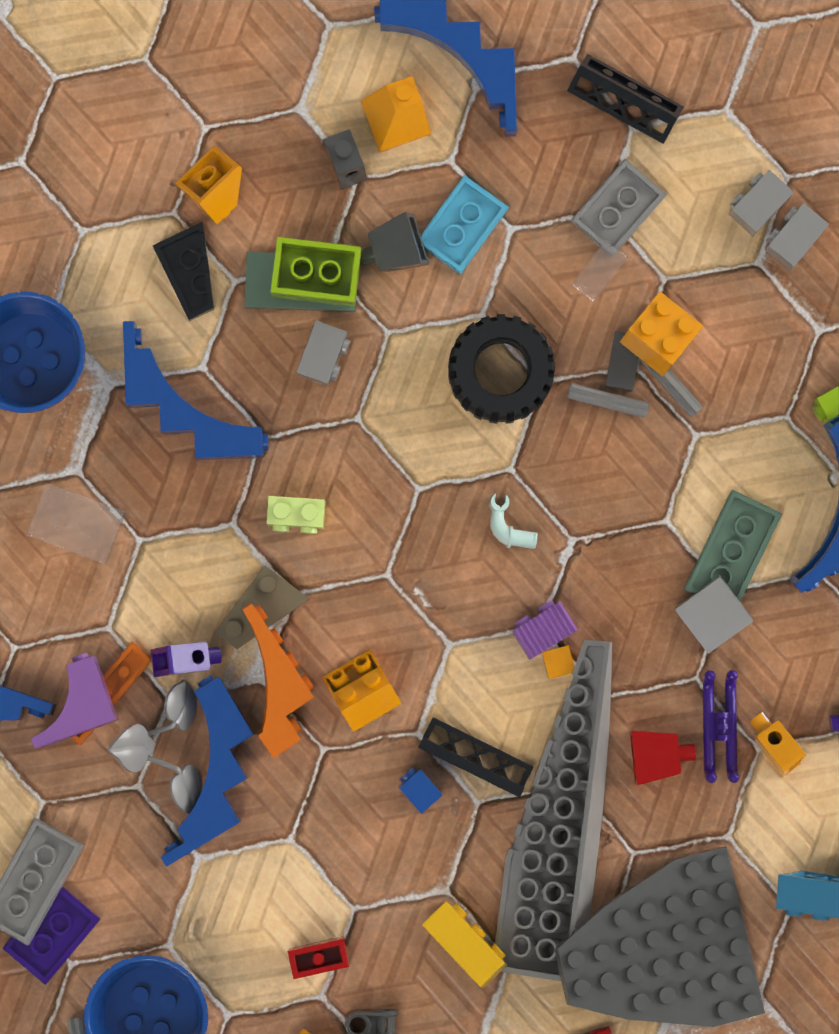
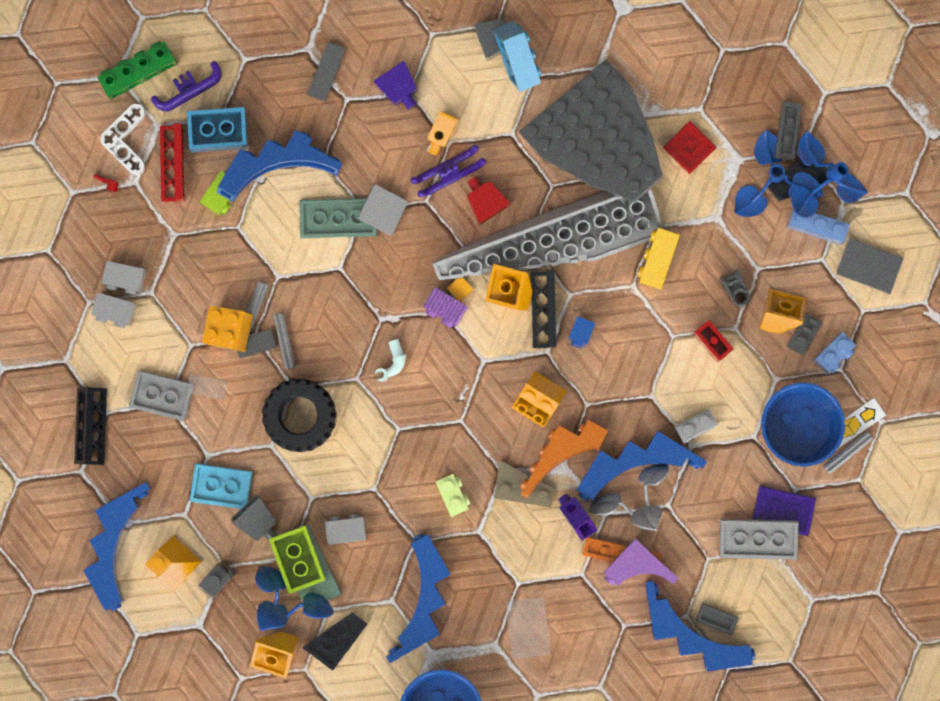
camera: 110 degrees left, 0 degrees up
none -> blue plant [255,567,334,631]
none -> light orange slope [485,264,533,311]
none -> light grey brick [673,409,718,444]

